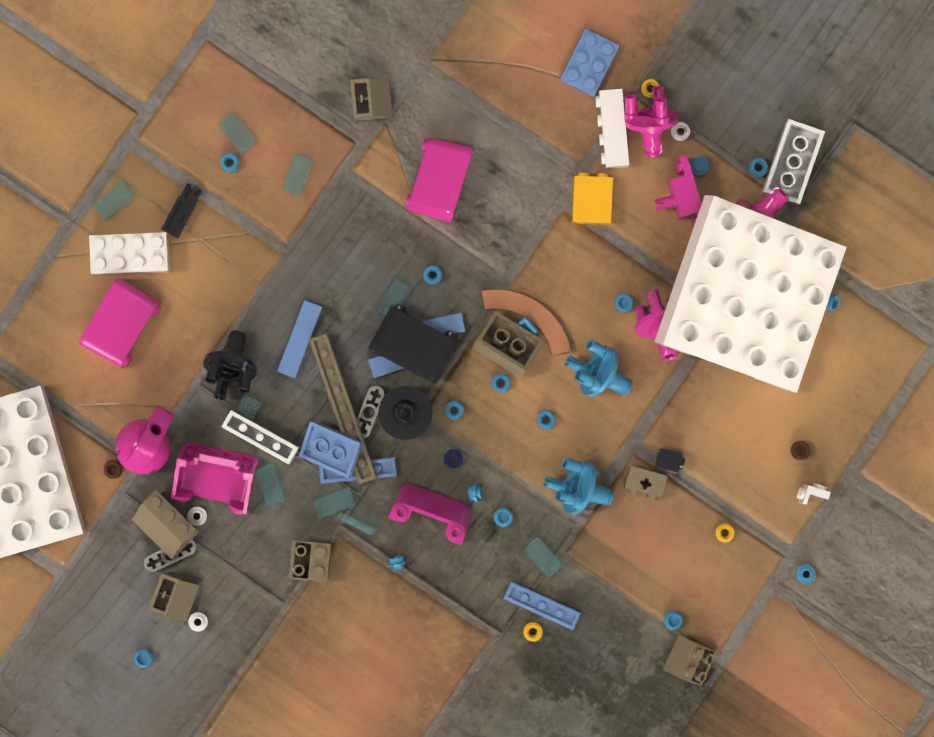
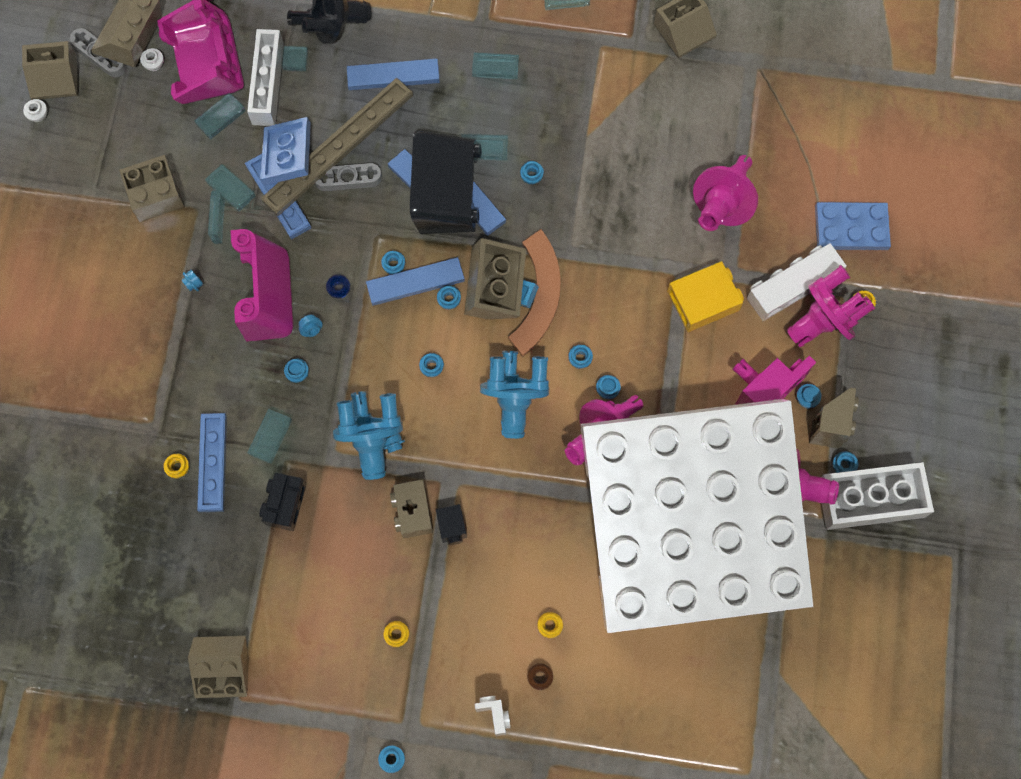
camera: 65 degrees right, 15 degrees down
black piece [378,386,432,440] -> none
dark pink windscreen [405,137,474,224] -> none
dark azure plate [664,611,683,630] -> none
white plate [671,122,690,141] -> none
dark azure plate [825,292,840,311] -> none
none -> black brick [259,473,307,531]
none -> medium blue tile [366,257,465,306]
none -> clear light blue tile [472,53,519,79]
none -> yellow plate [537,612,563,638]
none -> dark azure plate [568,345,593,369]
none -> dark pink piece [693,155,758,231]
none -> dark tan slope [809,388,859,449]

